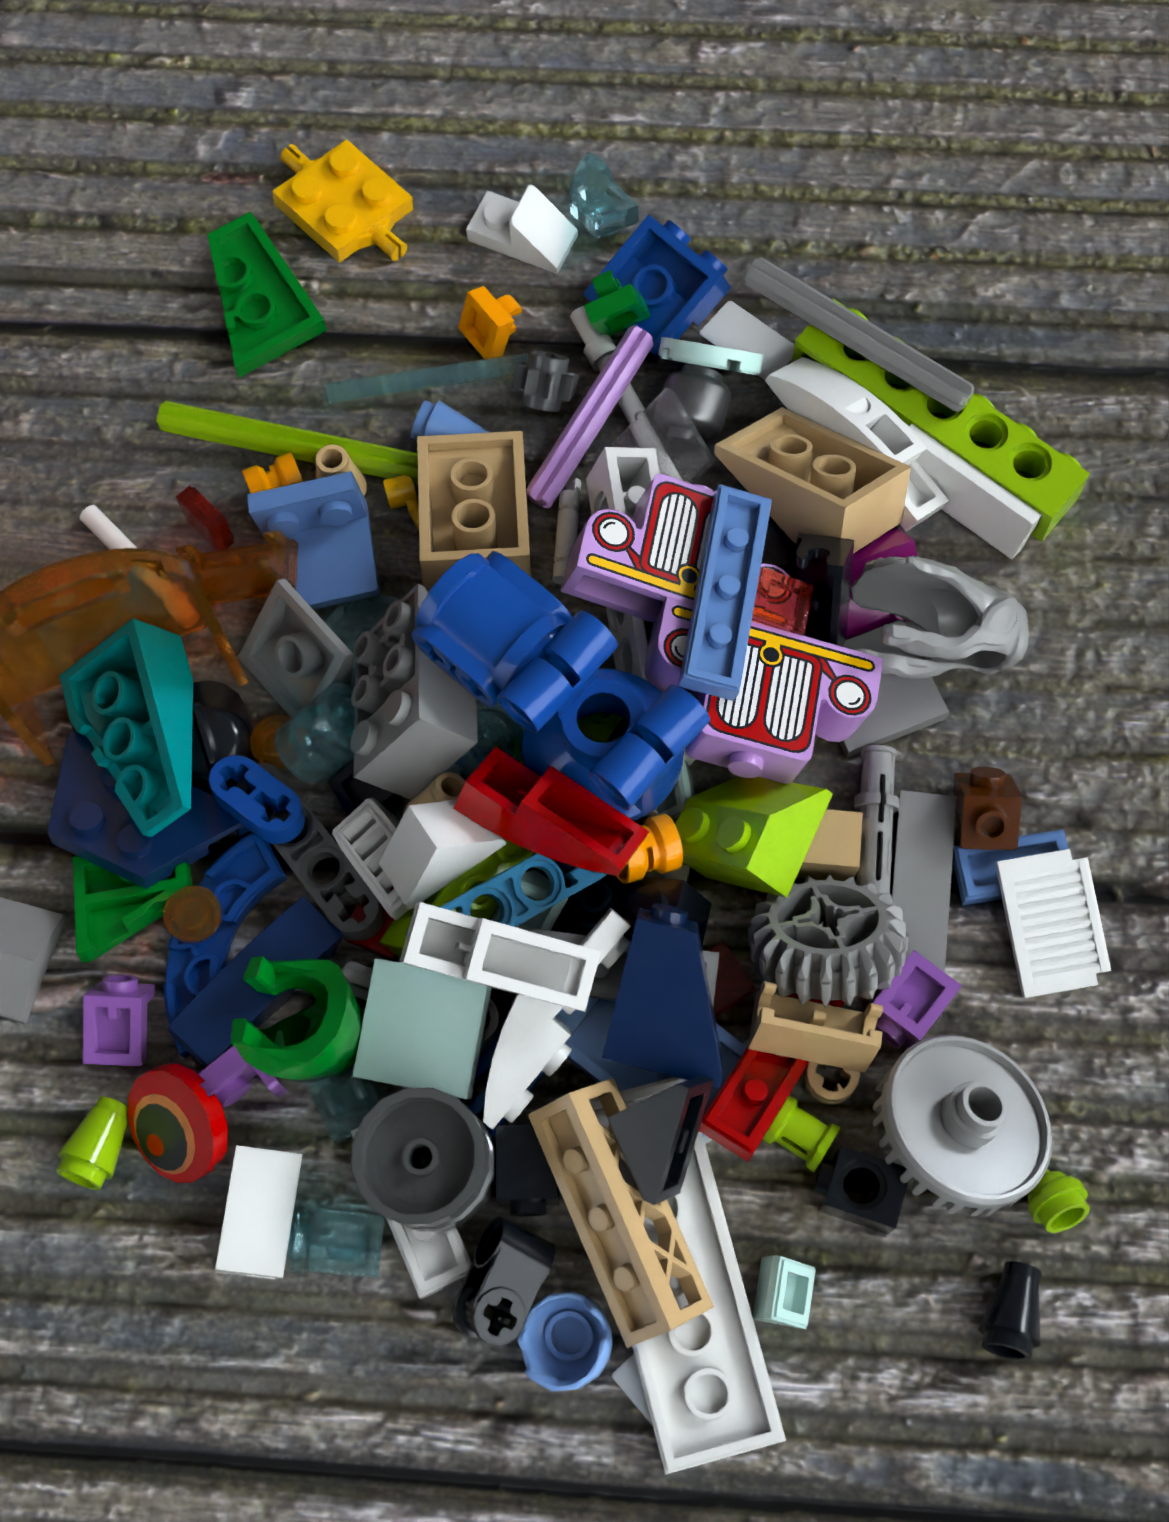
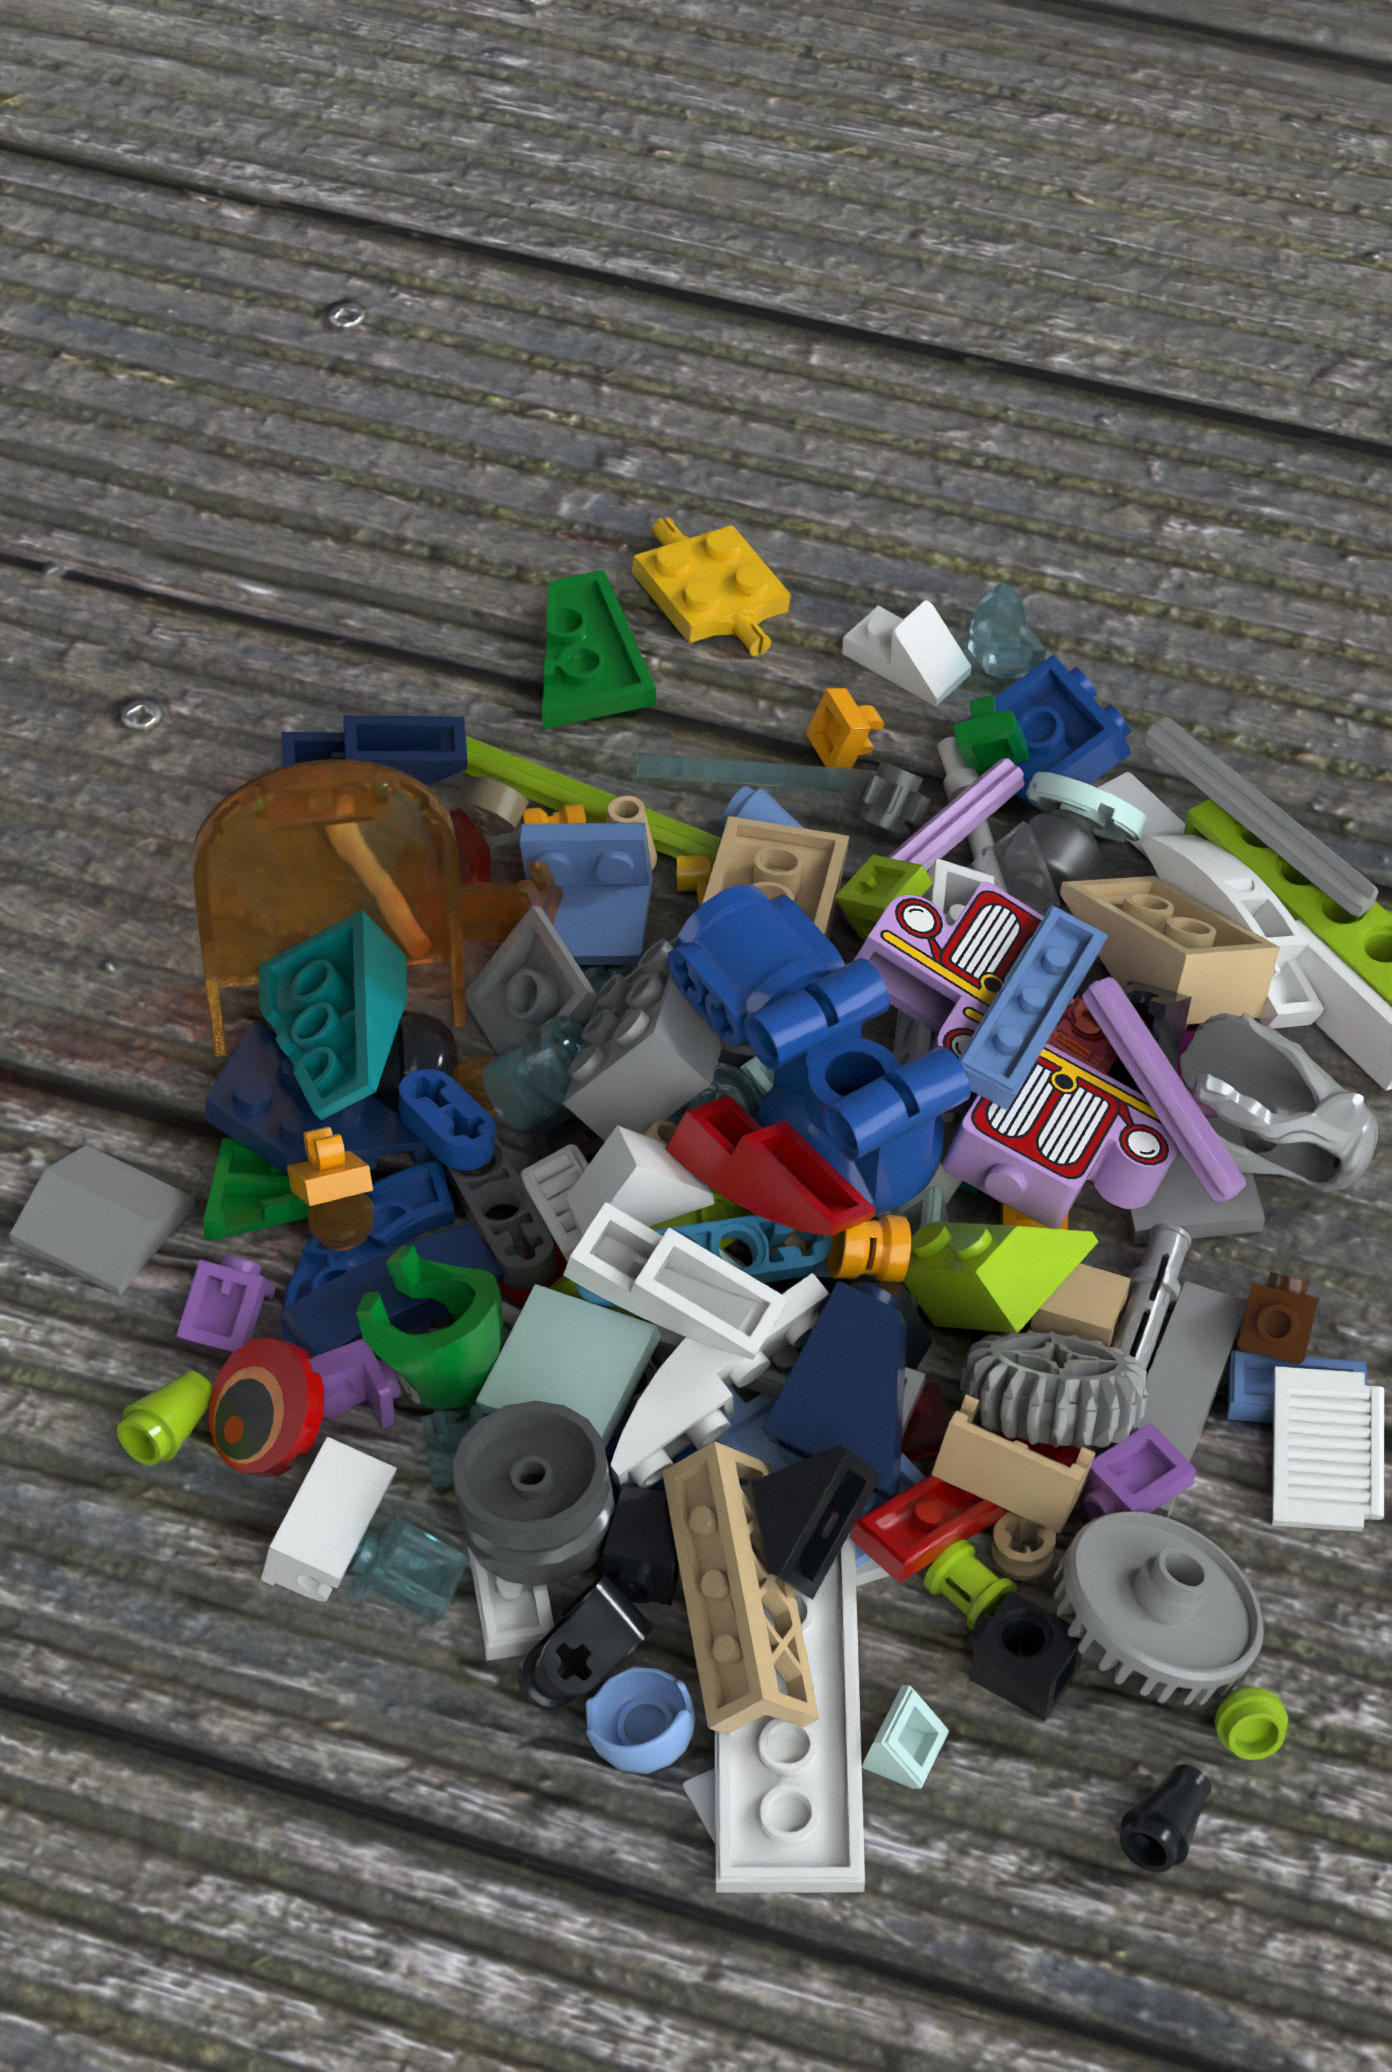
camera: 10 degrees right, 20 degrees down
none -> dark blue slope [280,715,468,809]
none -> light orange tile [287,1126,373,1206]
none -> dark tan beam [449,777,529,836]
none -> lime bracket [835,855,933,940]
none -> lavender axle [1082,977,1246,1204]

